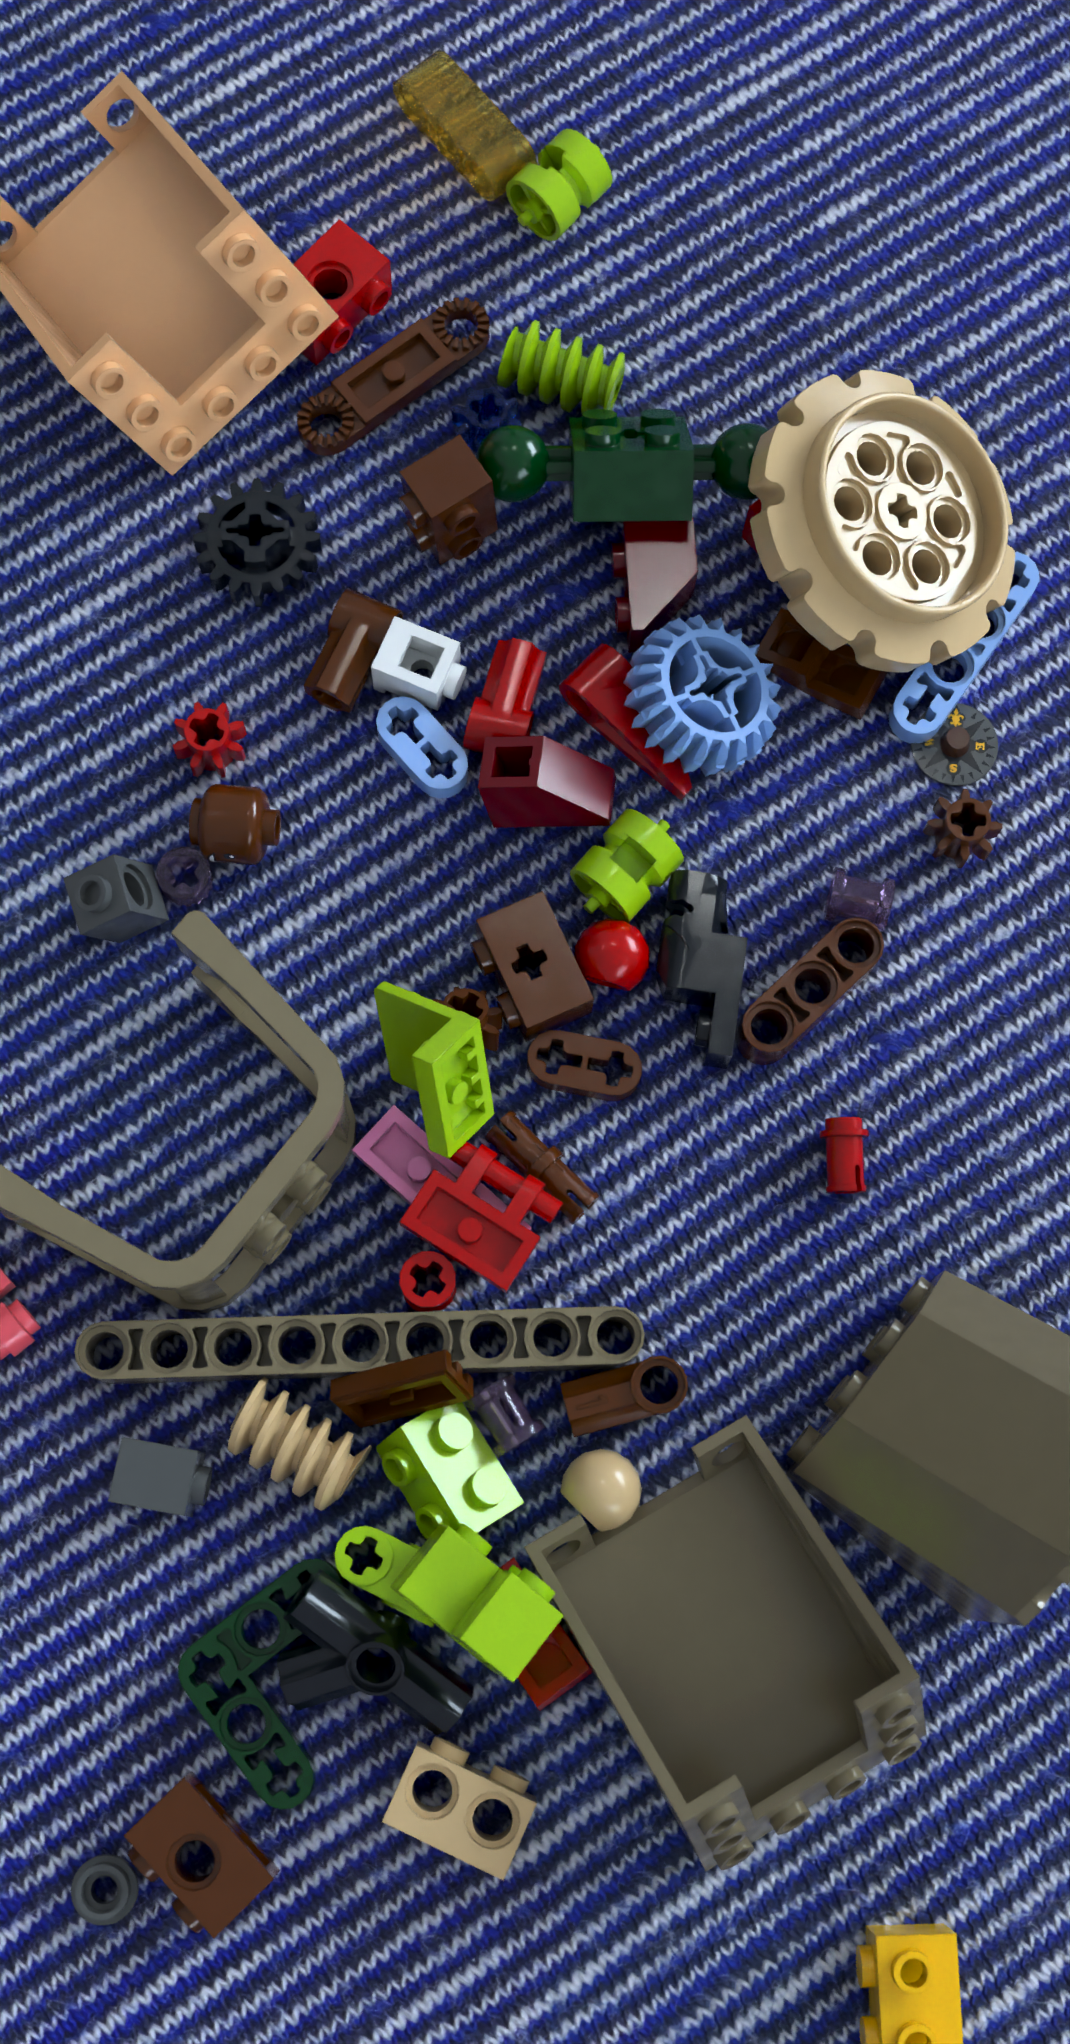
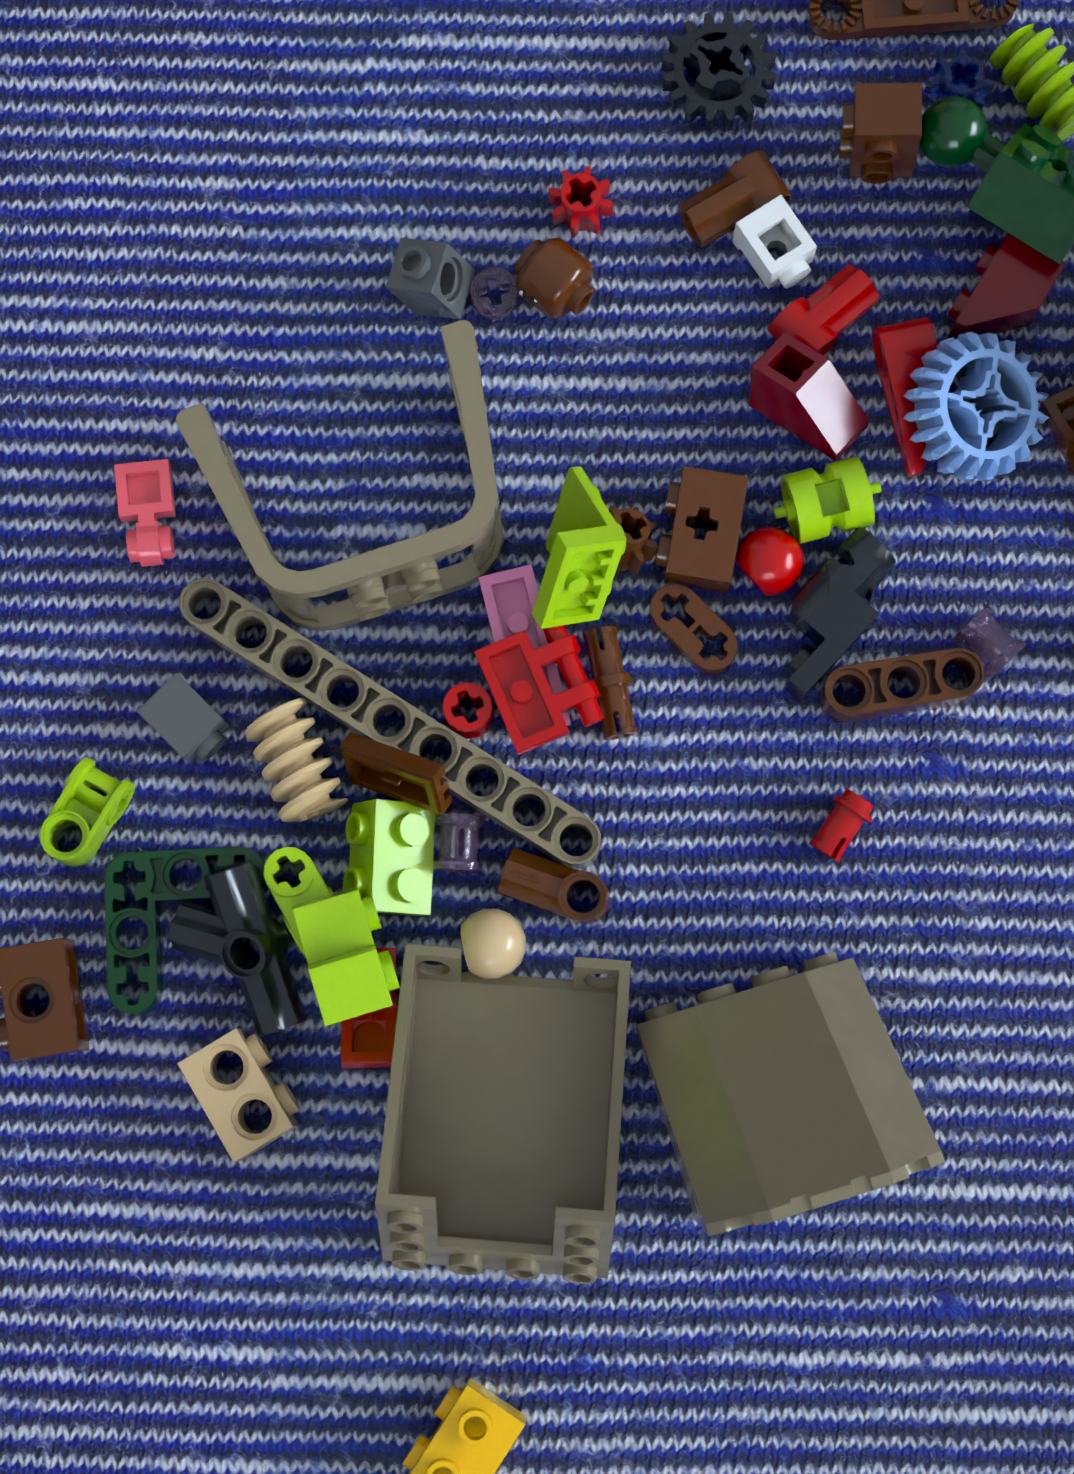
camera: 45 degrees right, 5 degrees up
light blue beam [376,696,468,799] -> none
none -> lime piece [40,757,136,867]

